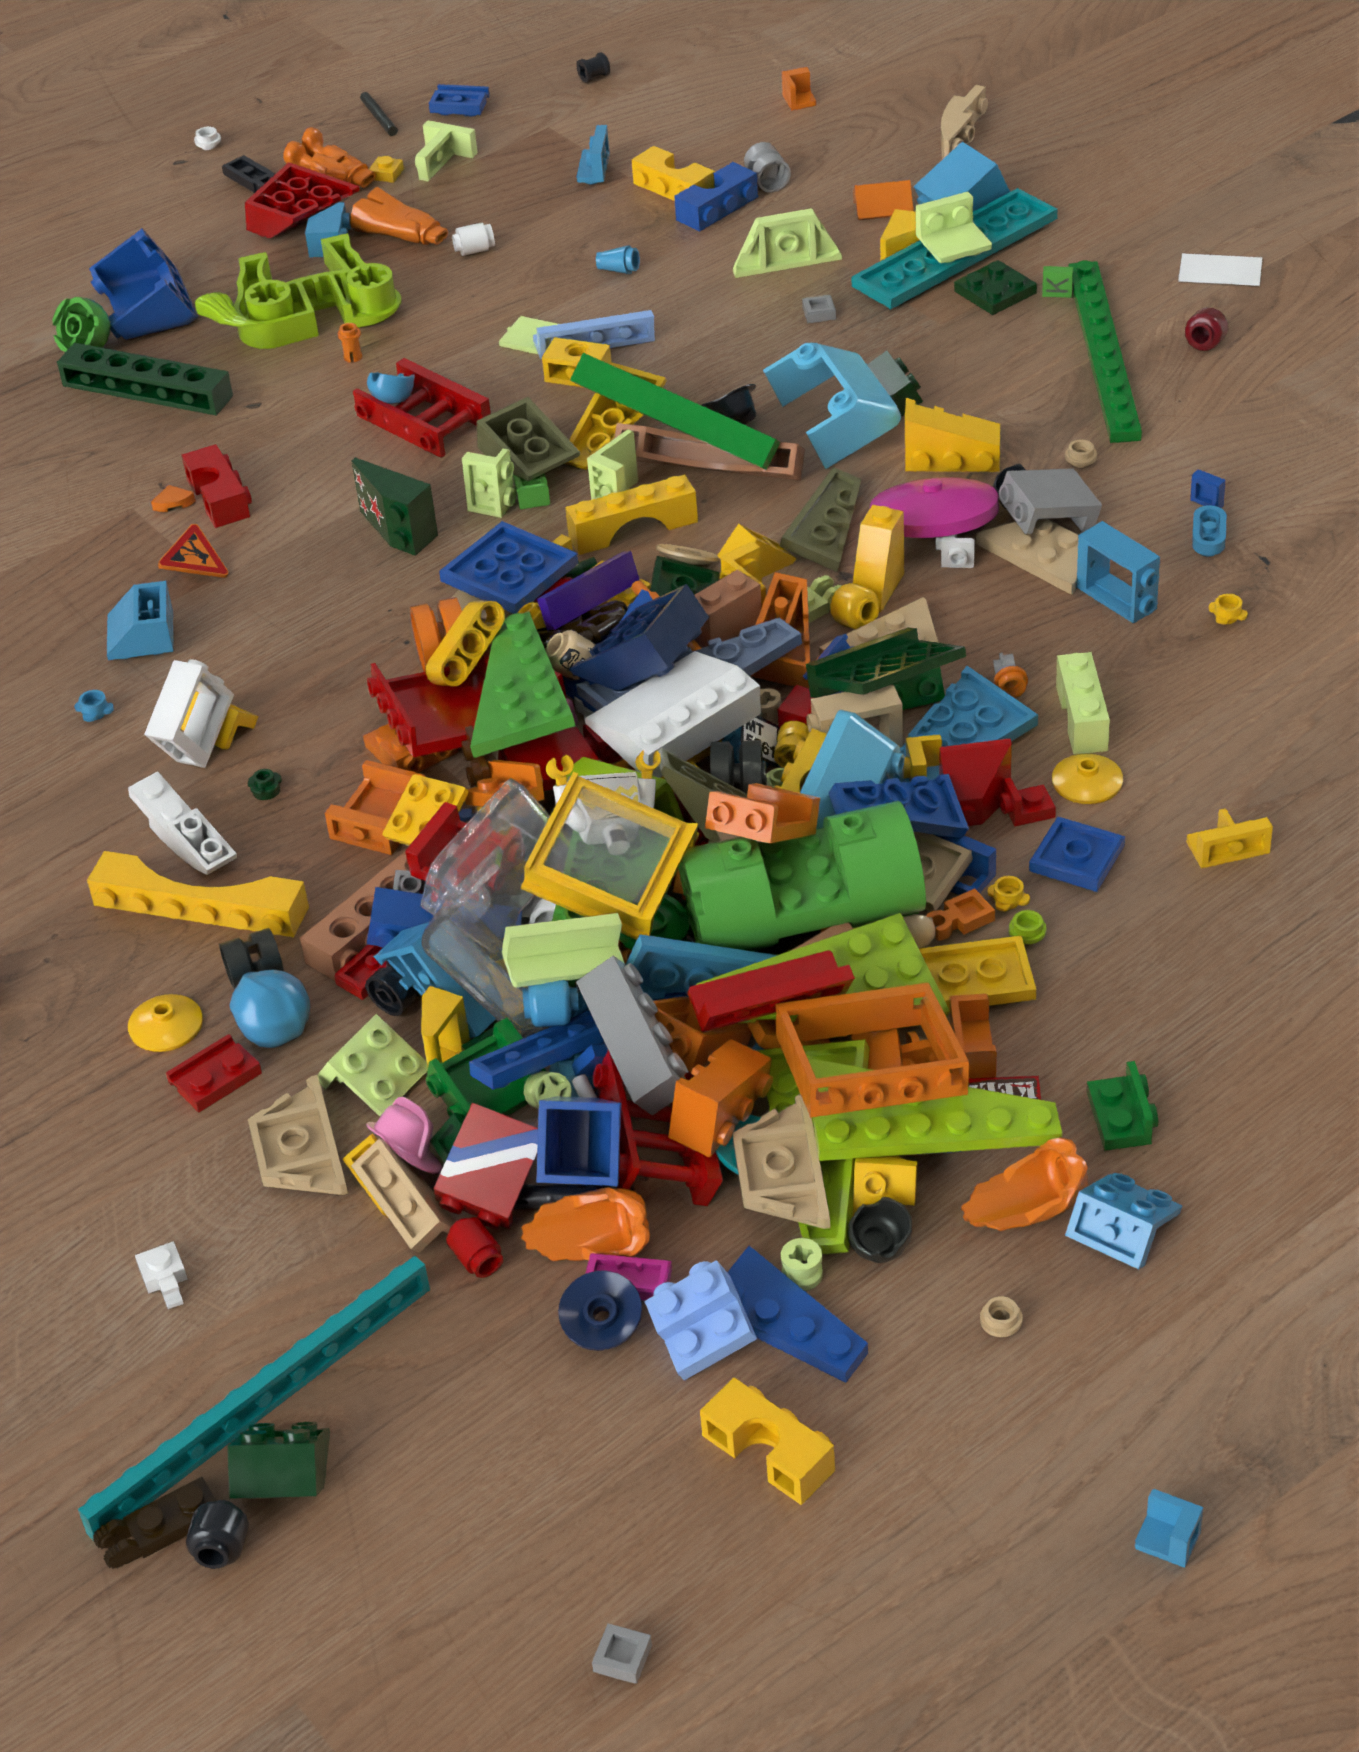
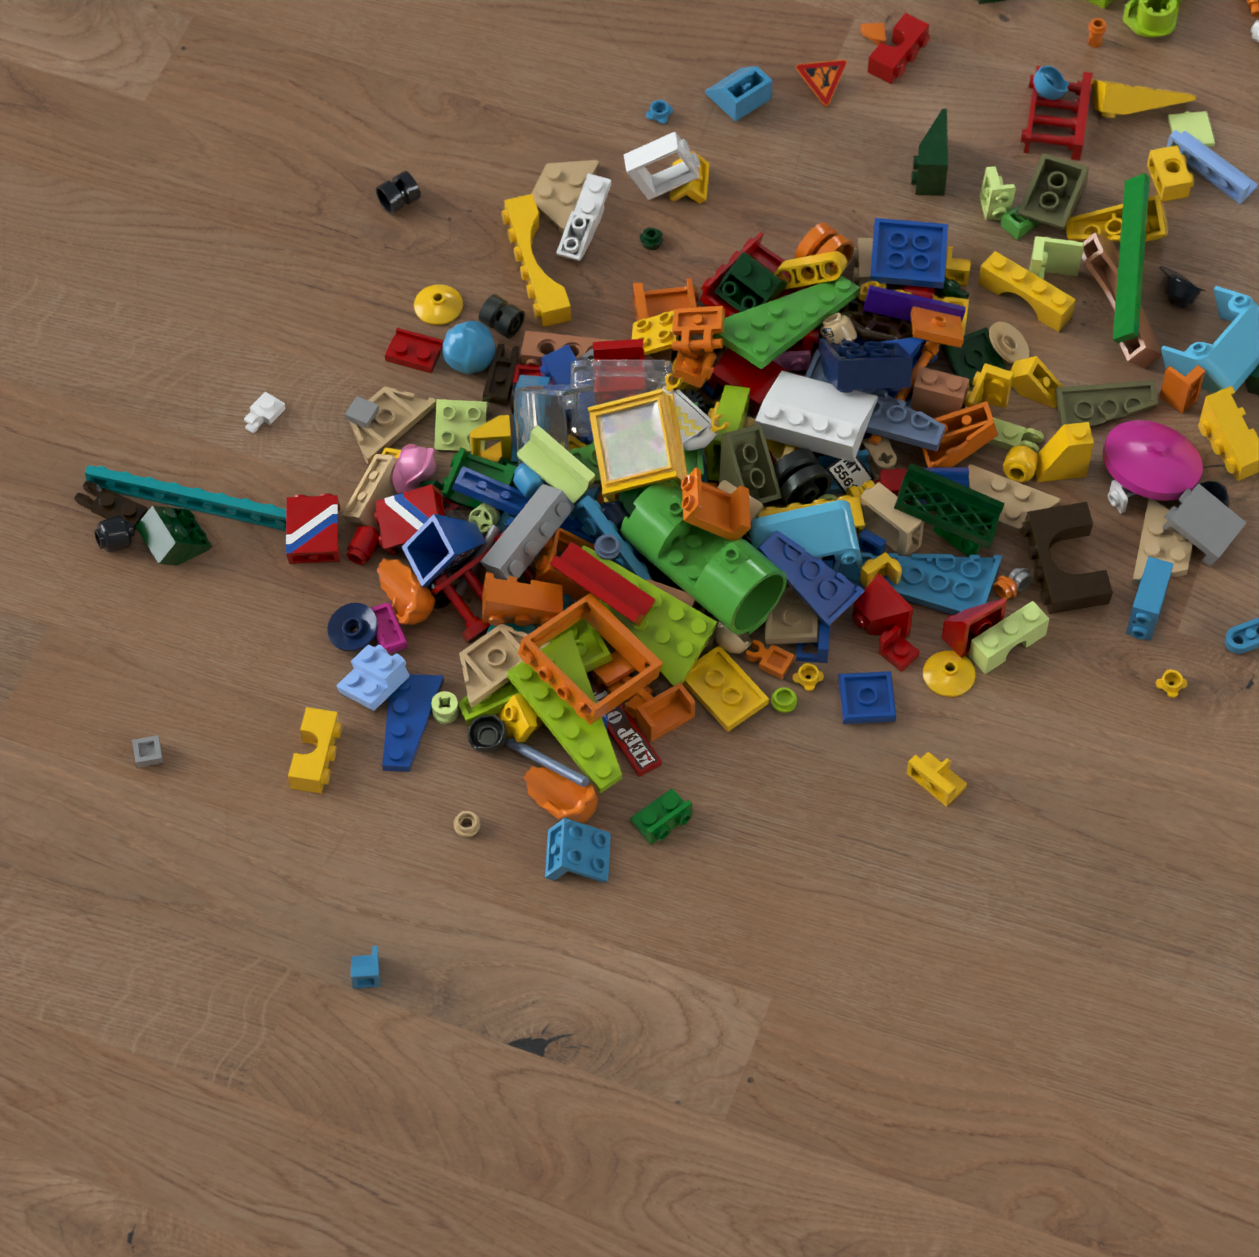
camera: 55 degrees right, 15 degrees up
none -> panel [286,493,341,564]
none -> light grey tile [345,396,379,428]
none -> dark brown hinge [482,343,520,405]
none -> sand blue bar [507,738,589,787]
none -> tan wing [531,160,599,234]
none -> sand blue plate [594,534,621,560]
none -> orange plate [672,306,725,353]
none -> dark green slope [714,252,789,312]
none -> orange plate [911,306,964,348]
none -> red slope [941,598,1007,658]
none -> dark brown arch [1022,502,1113,614]
none -> yellow wedge [1091,79,1196,118]
none -> orange panel [1160,365,1206,414]

